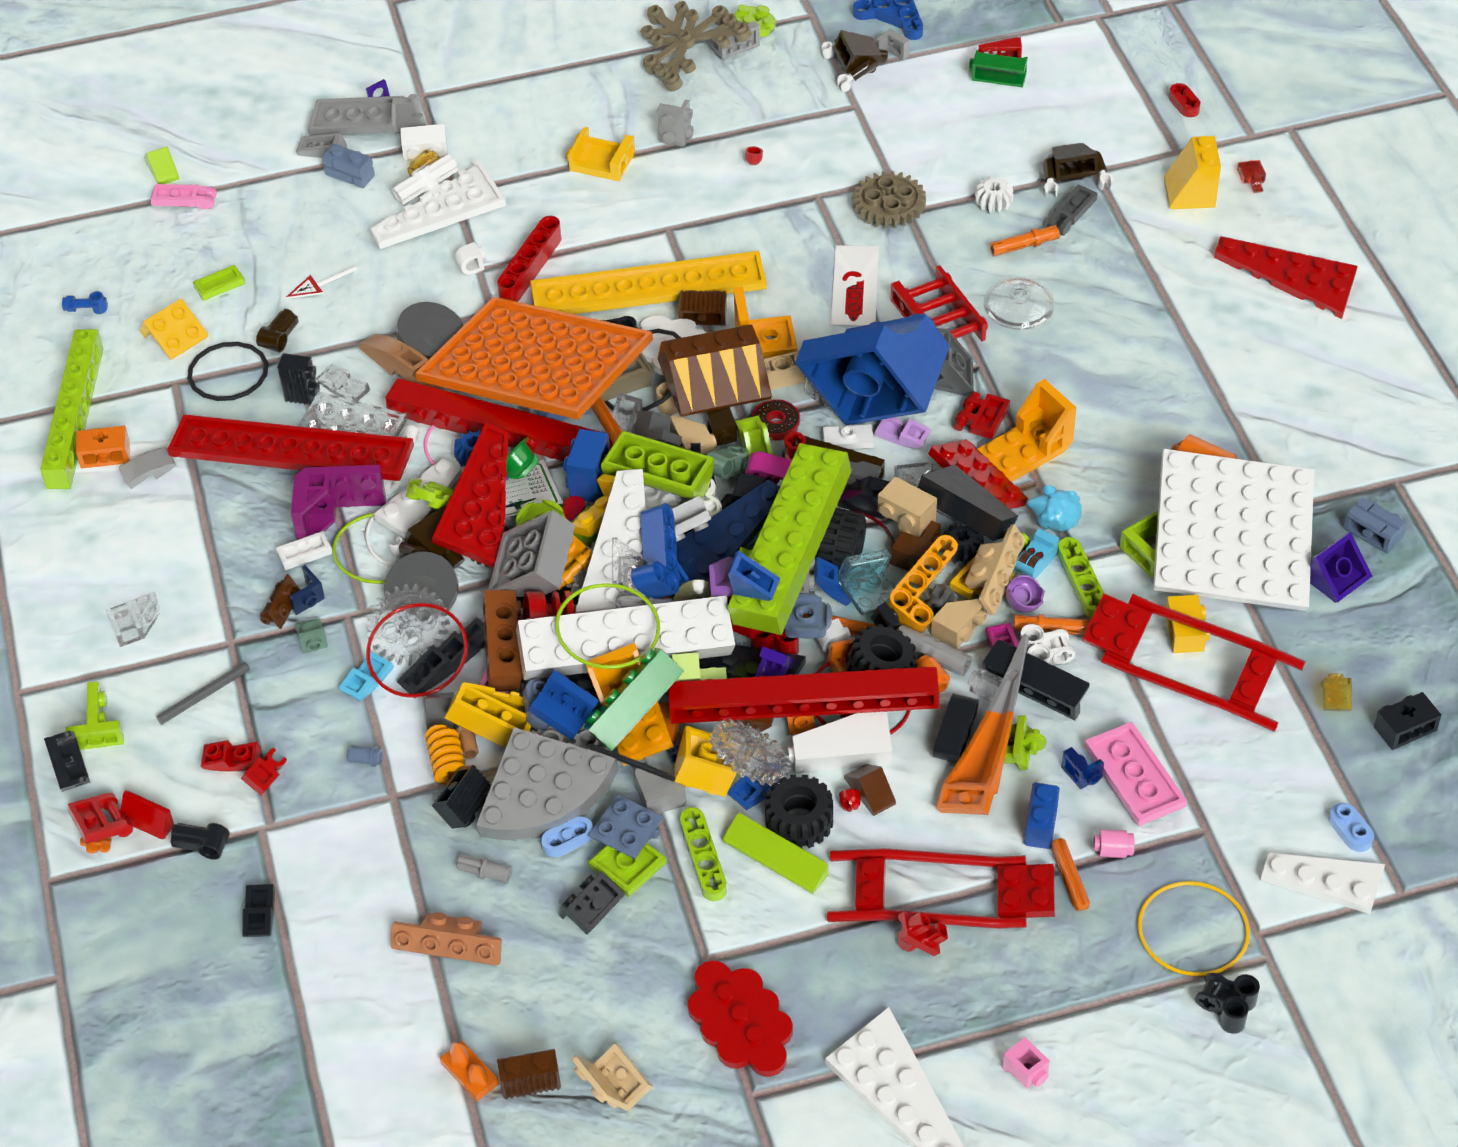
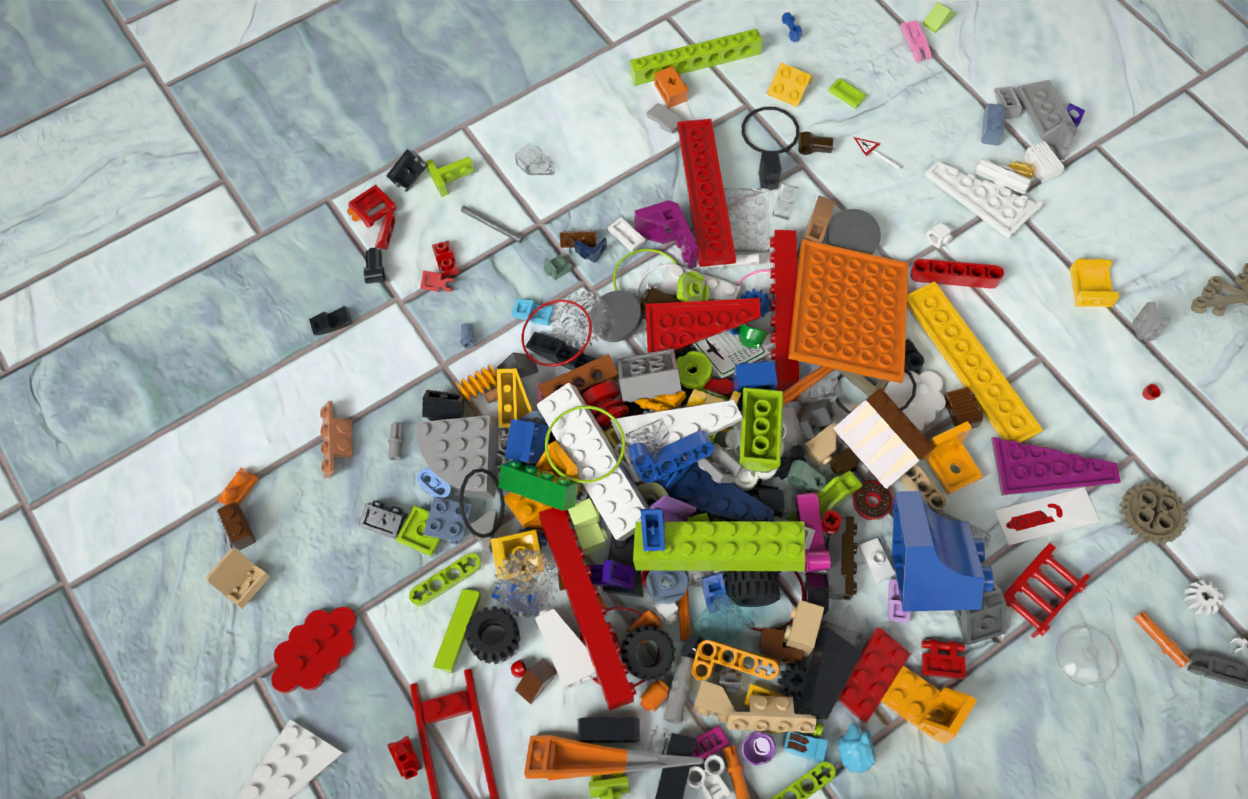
camera: 70 degrees right, 15 degrees up
none -> magenta wing [991,437,1121,496]

